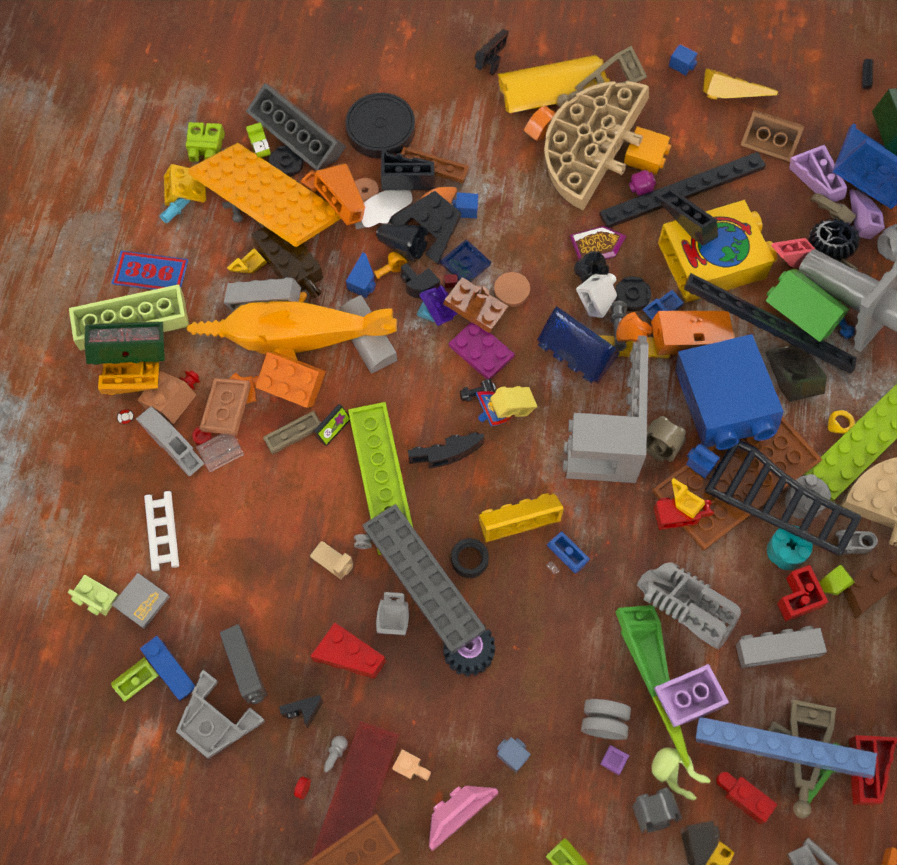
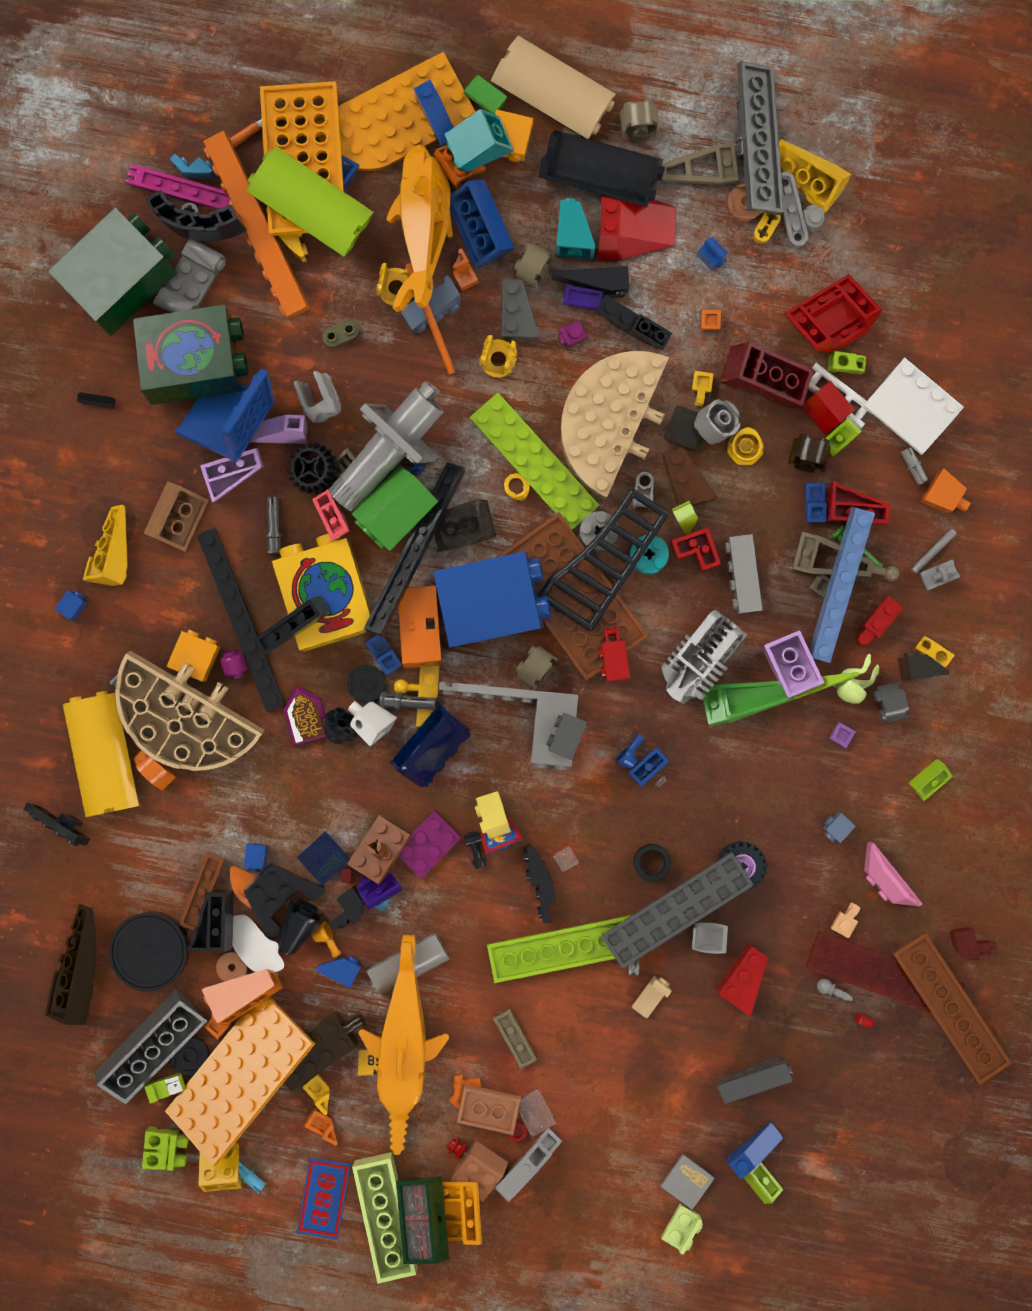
camera: 90 degrees left, 20 degrees up
sticker [117,409,134,425] -> none
white bar [144,491,179,571] -> none
light grey wing [176,670,265,759] -> none
light grey brick [224,278,301,311] -> none
orange brick [255,351,326,408] -> none
black slope [279,695,323,728] -> none
slope [314,404,350,446] -> none
yellow slope [479,493,563,542] -> none
nougat tile [494,272,530,307] -> none
dark tan plate [557,46,647,107] -> none
light grey wheel [581,699,631,740] -> none
orange arm [616,312,653,342] -> none
yellow slope [672,478,705,519] -> none
blue brick [686,444,720,478] -> none
dark tan piece [810,193,856,224] -> none
none -> dark brown wedge [45,904,96,1025]
none -> dark grey pin [265,496,283,555]
none -> orange slope [304,1108,337,1146]
none -> dark grey brick [546,713,587,760]
none -> clear tile [553,846,579,872]
none -> blue bar [615,734,645,769]
none -> blue slope [805,482,827,522]

